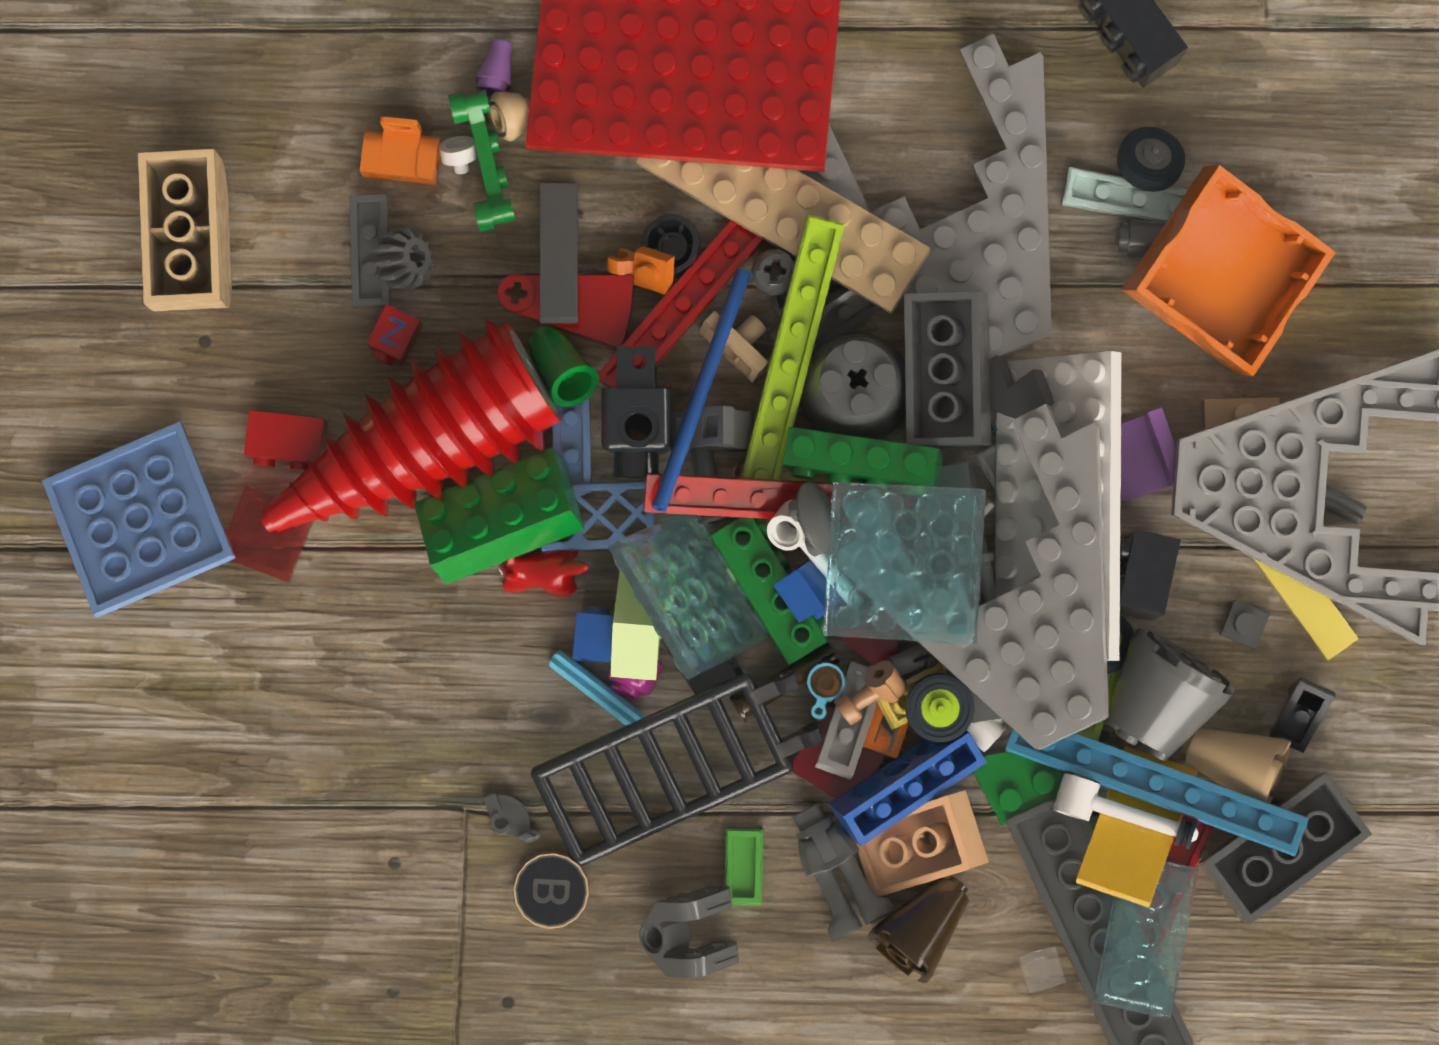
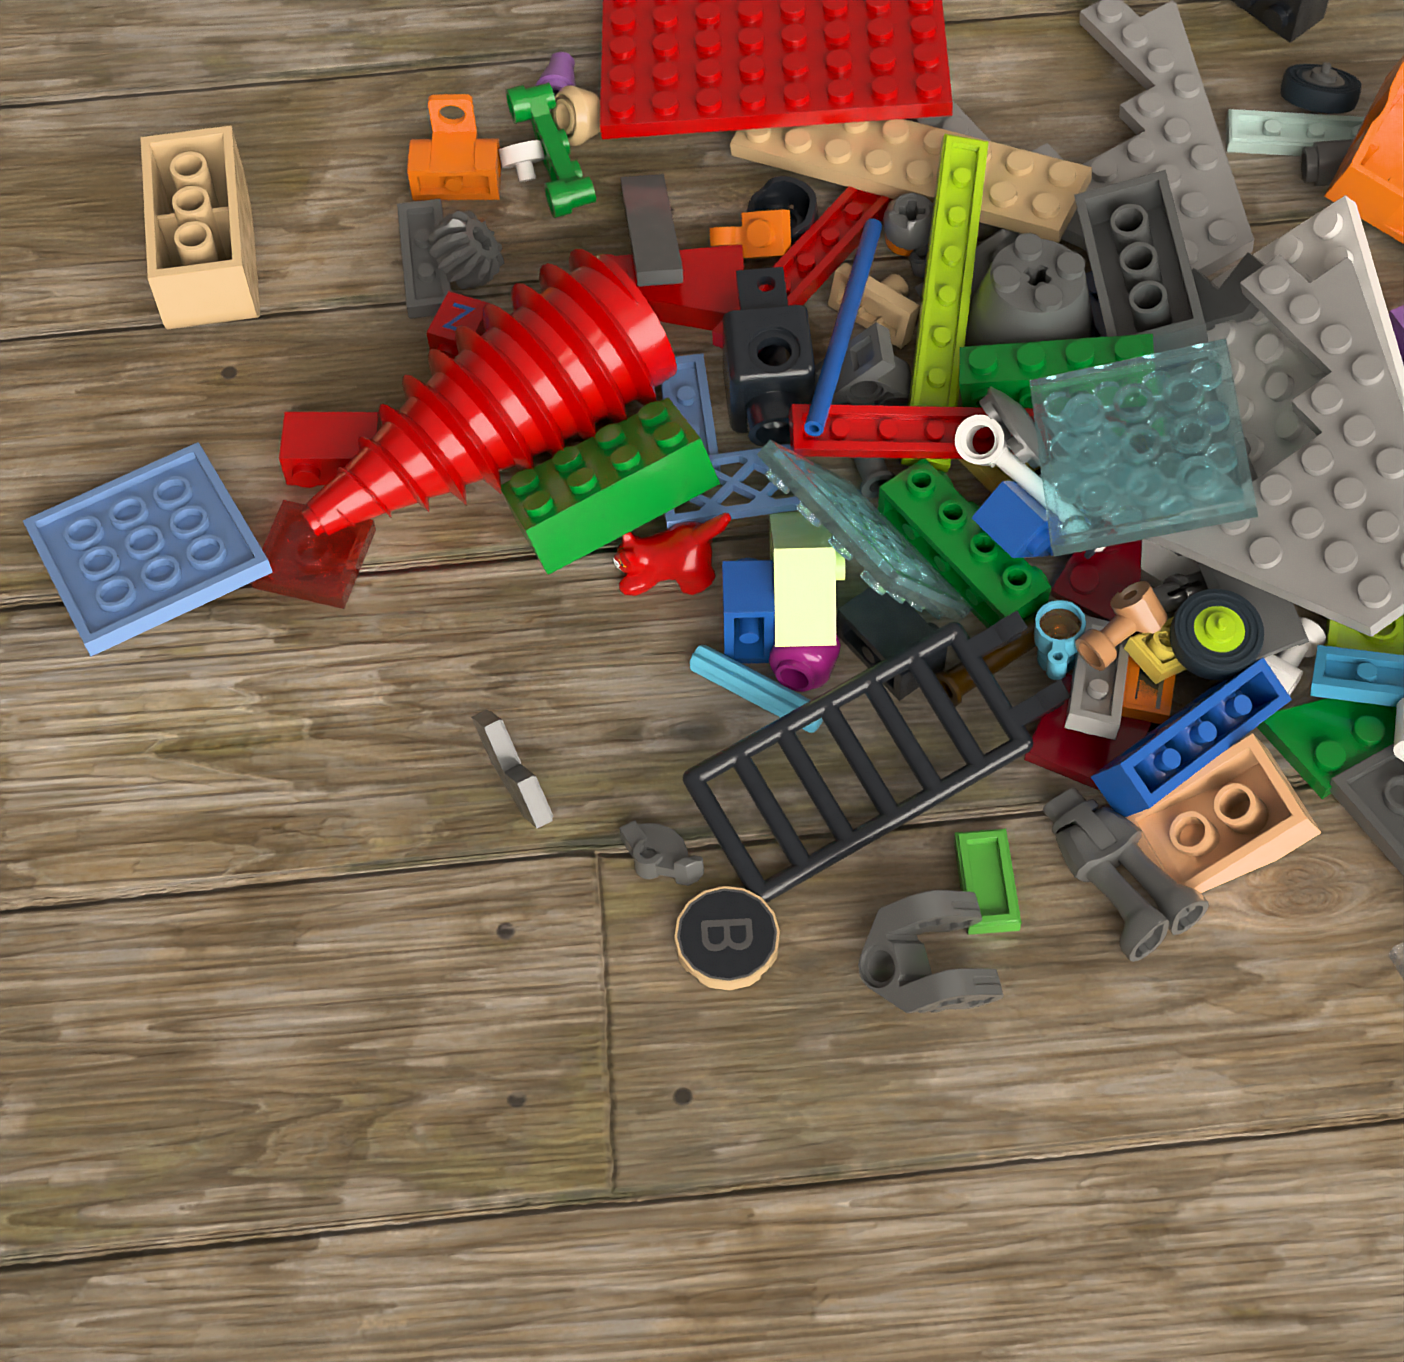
camera: 10 degrees left, 25 degrees down
green plant [527,325,599,407] -> none
dark brown cone [868,876,969,983] -> none
none -> tile [471,709,554,829]

